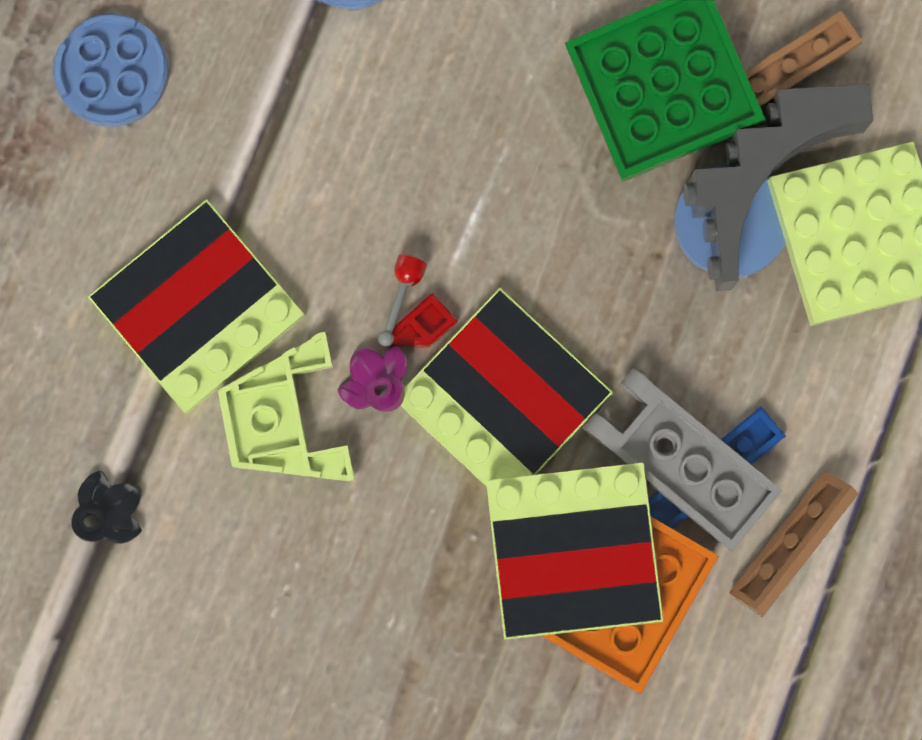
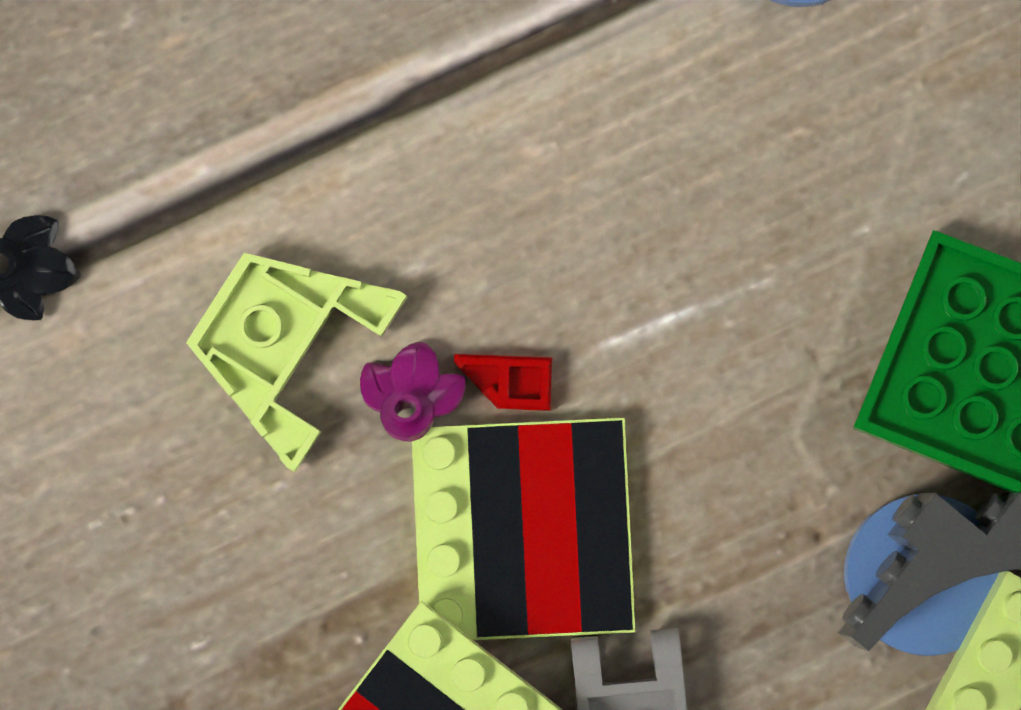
camera: 45 degrees right, 5 degrees up
plate [88,199,305,415] -> none
hinge [378,254,427,346] -> none

